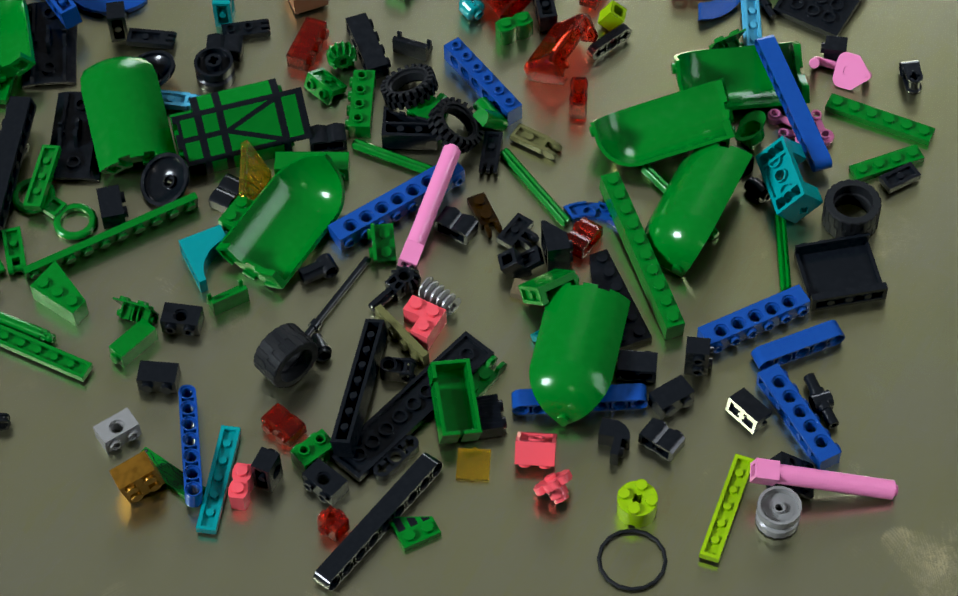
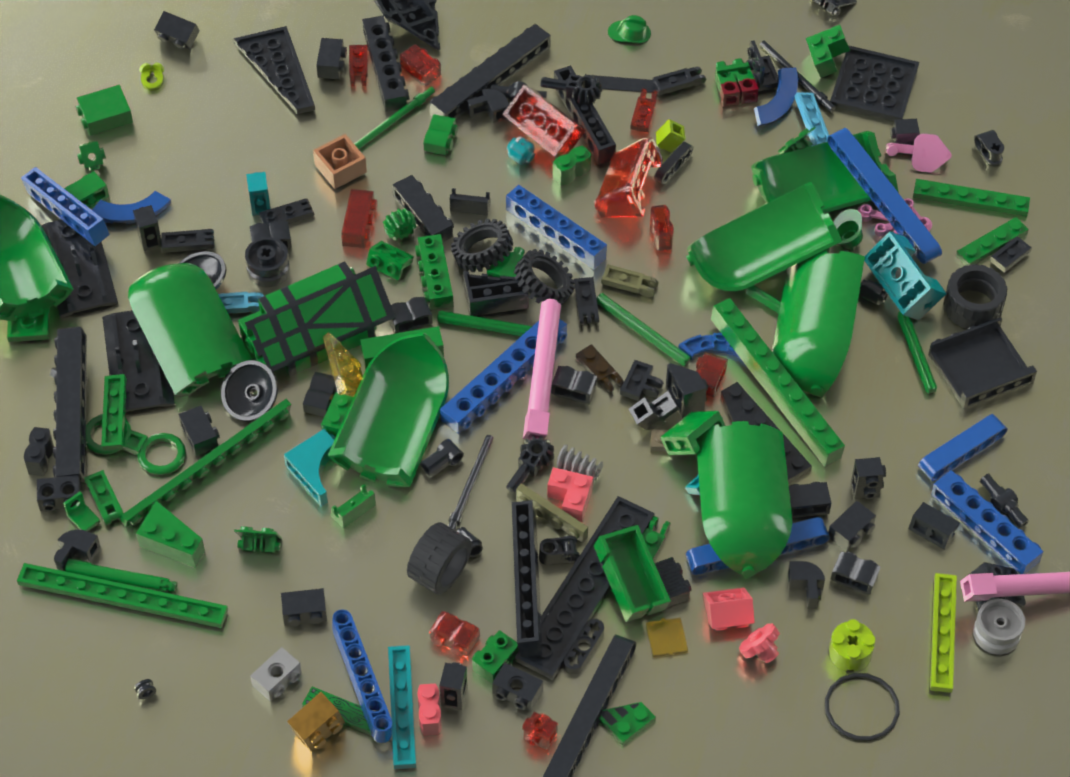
camera: 15 degrees left, 0 degrees up
green brick [109,318,158,368] -> none
black brick [160,302,205,336] -> none
green bracket [367,223,397,263] -> none
green brick [473,97,508,131] -> none
blue brick [697,284,811,353] -> none

